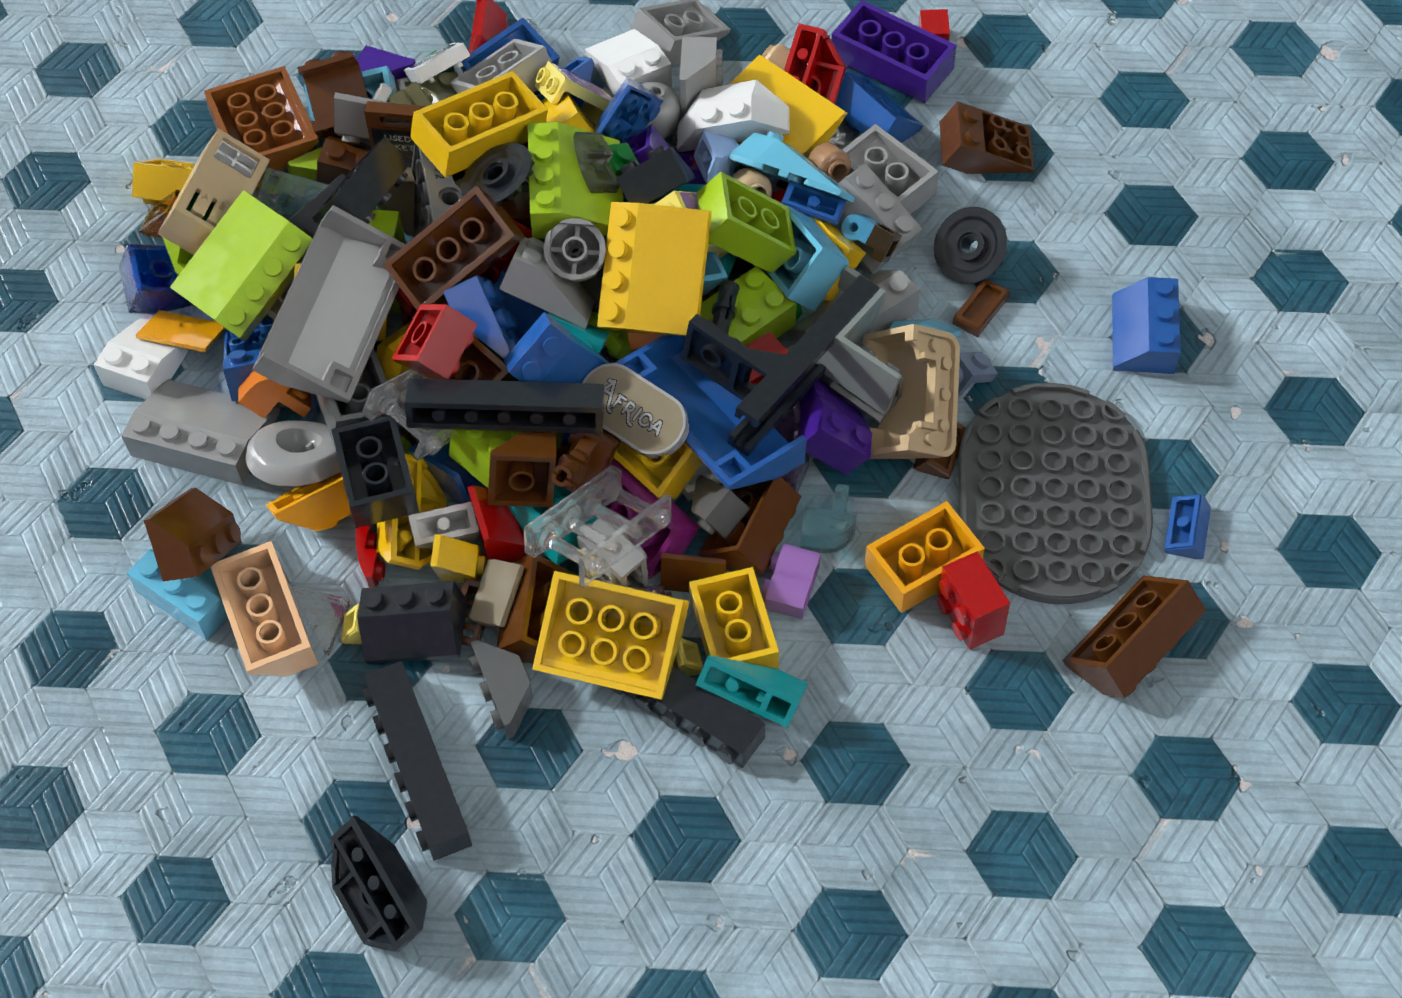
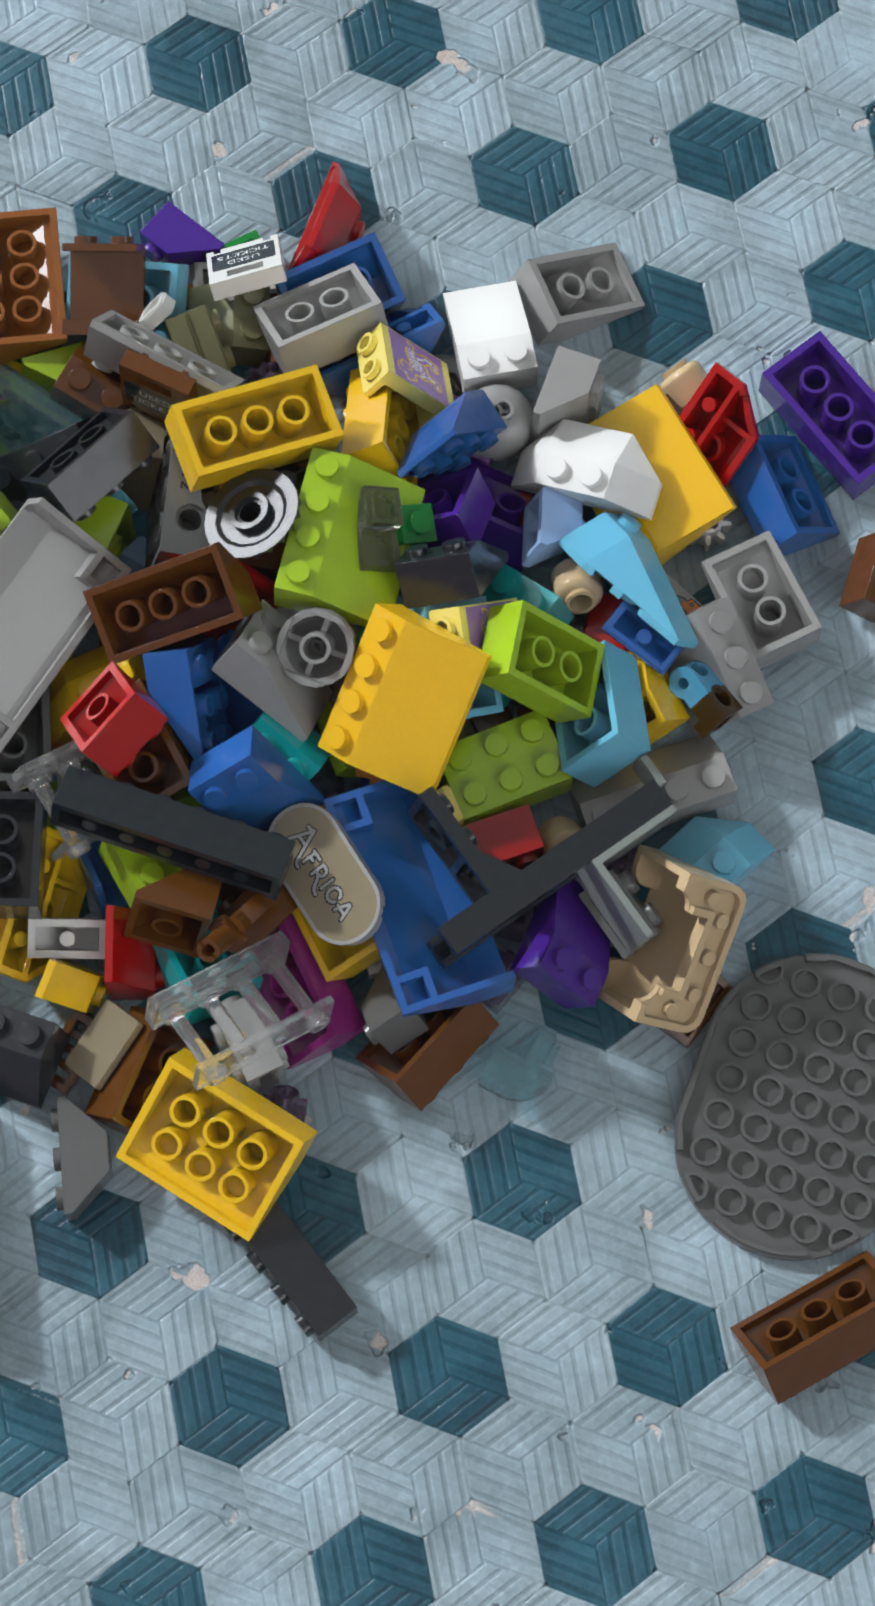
camera: 15 degrees right, 15 degrees up
reddish brown slope [660,553,727,593] -> none
light yellow slope [673,638,703,676] -> none
yellow brick [689,567,779,669] -> none
teal slope [696,655,808,728] -> none
black pin [711,280,740,335] -> none
medium lavender brick [761,544,821,619] -> none
medium nougat head [808,143,851,184] -> none
light orange brick [865,501,985,613] -> none
black gear [934,207,1009,284] -> none
red brick [936,551,1010,650] -> none
reddish brown tile [952,279,1010,337] -> none
sand blue bracket [958,352,998,395] -> none

